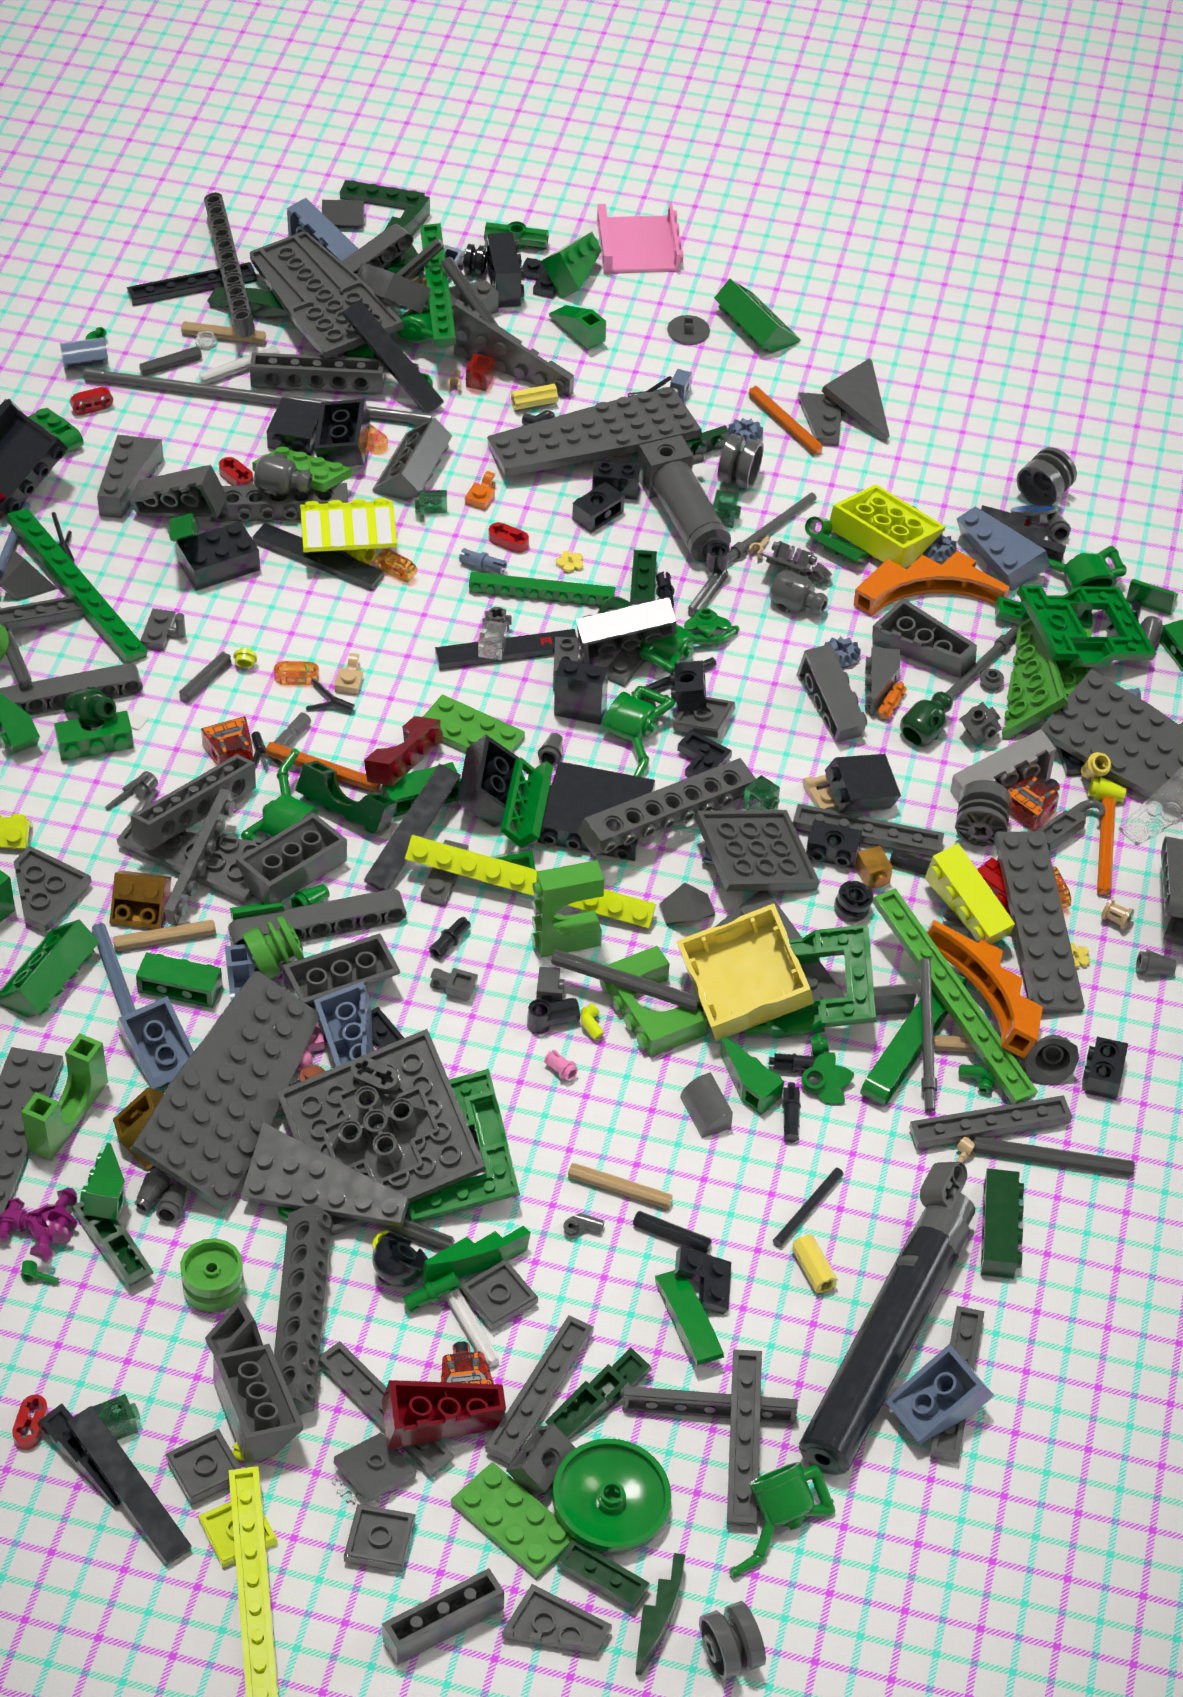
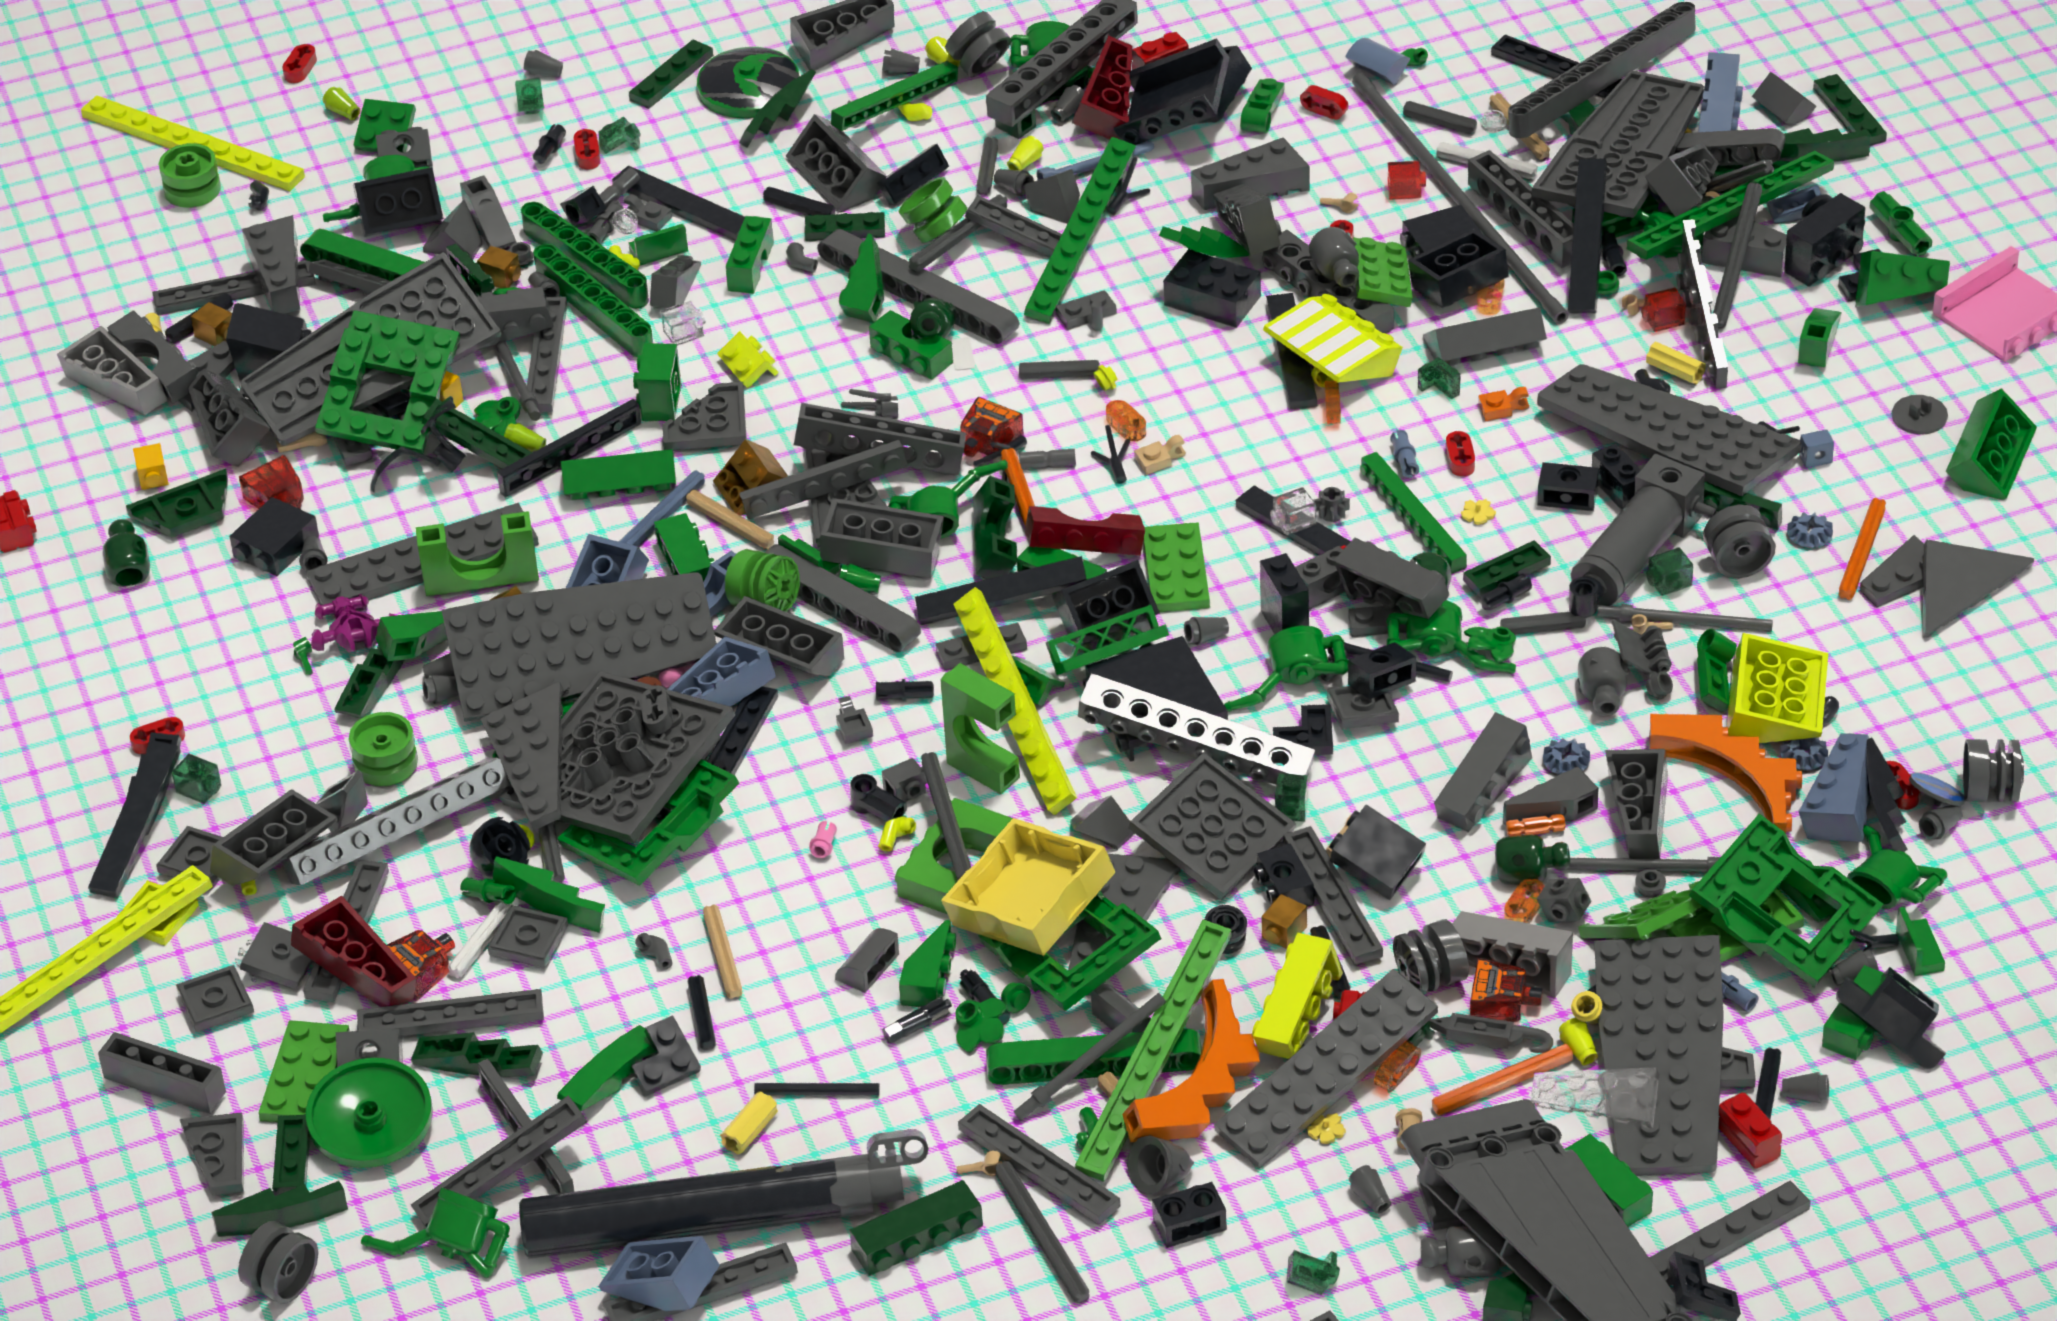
camera: 60 degrees right, 5 degrees down
none -> tan hand [1320,192,1359,213]
none -> clear red brick [1387,161,1426,200]
none -> clear orange beam [1504,879,1545,924]

